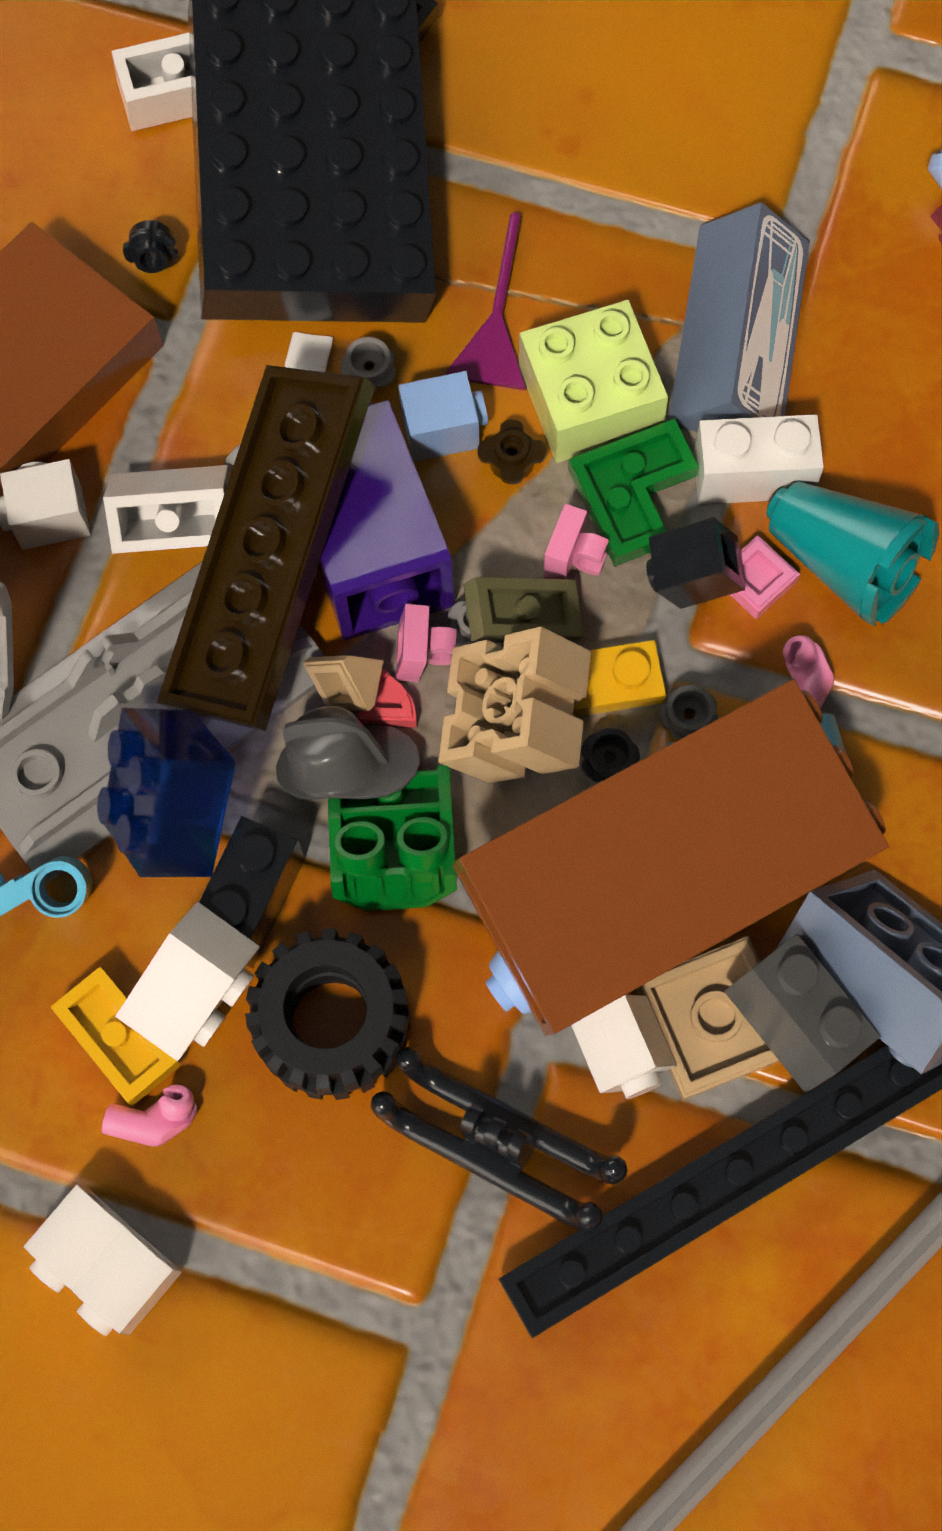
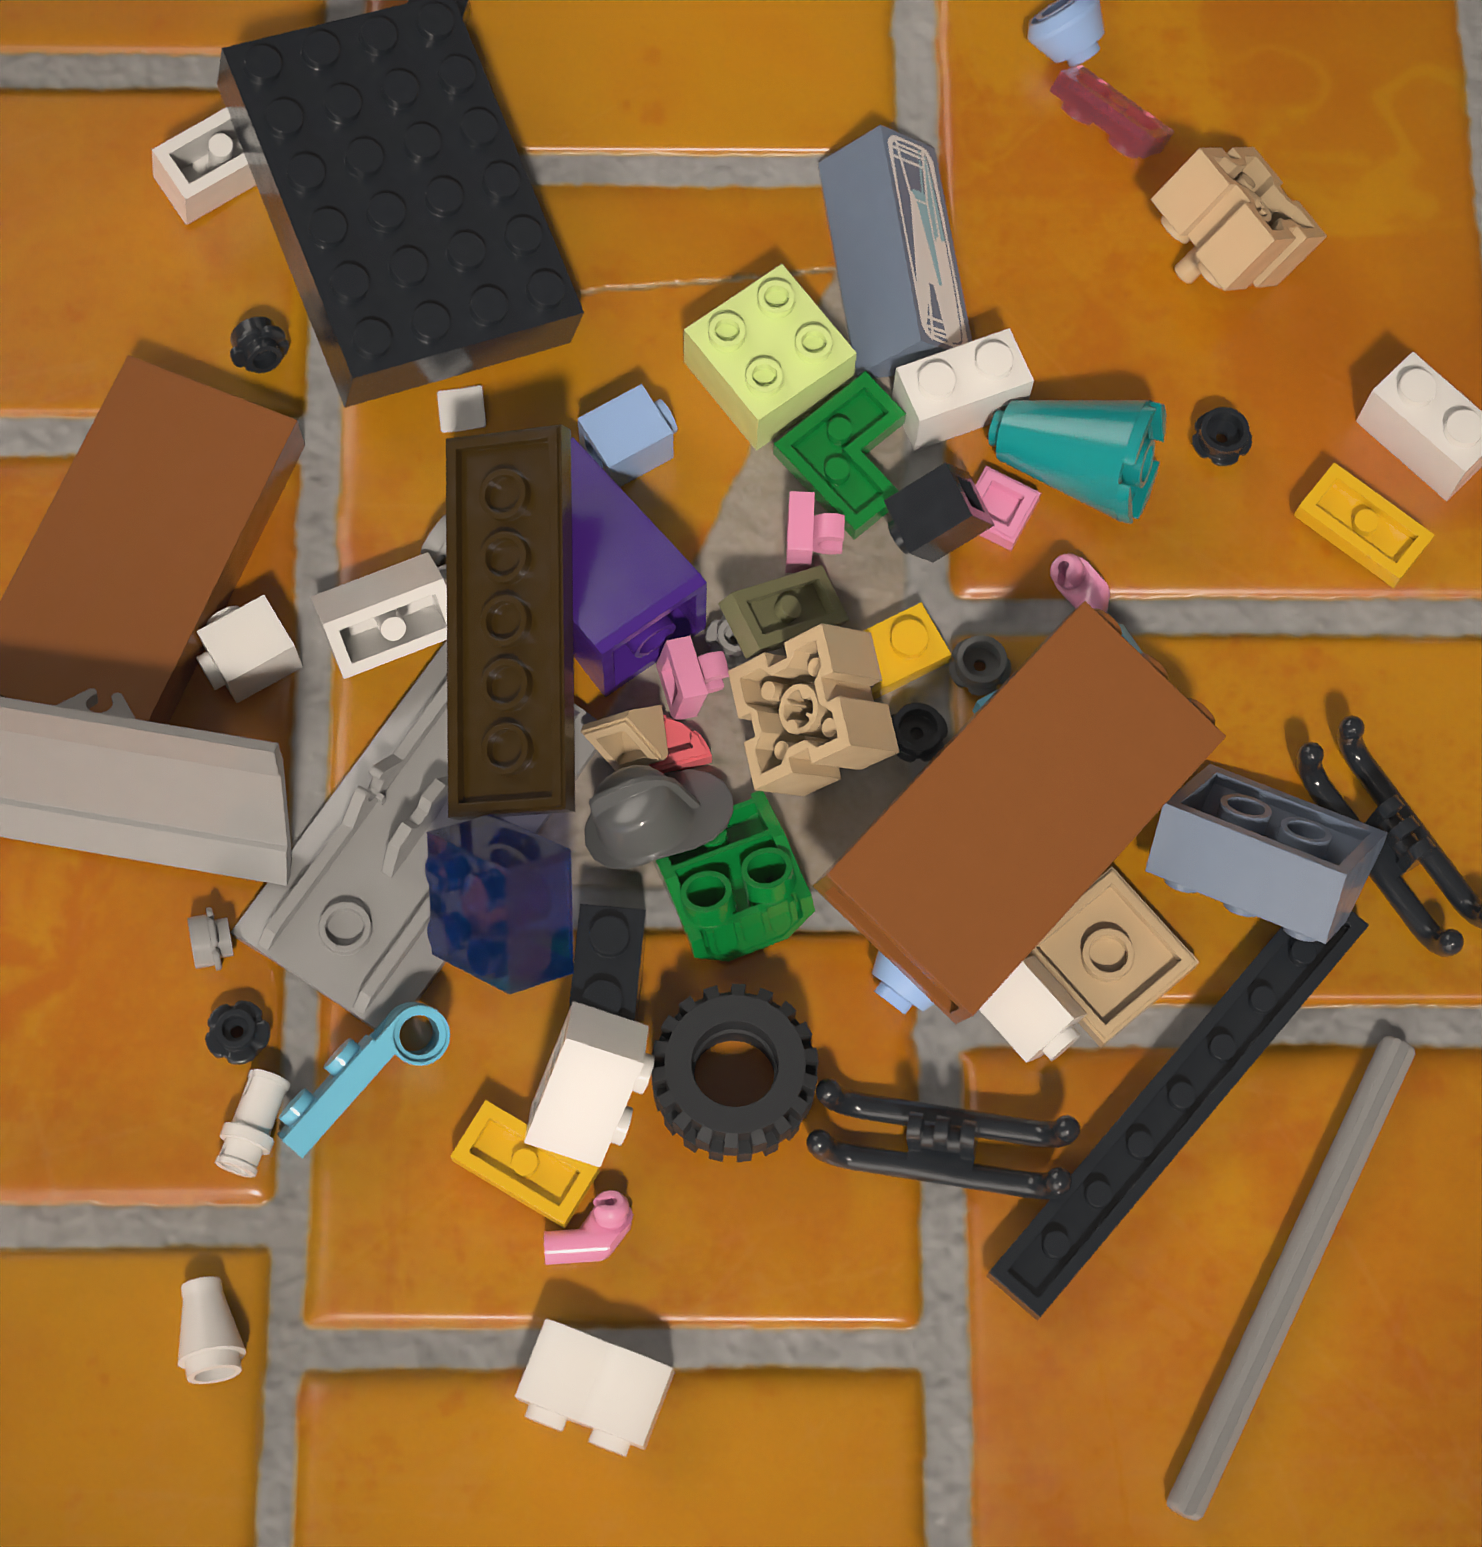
camera: 25 degrees left, 0 degrees up
light grey plate [341,337,396,390] -> none
magenta piece [444,212,526,390] -> none
dark brown plate [477,419,546,484] -> none
dark grey brick [724,934,881,1093] -> none

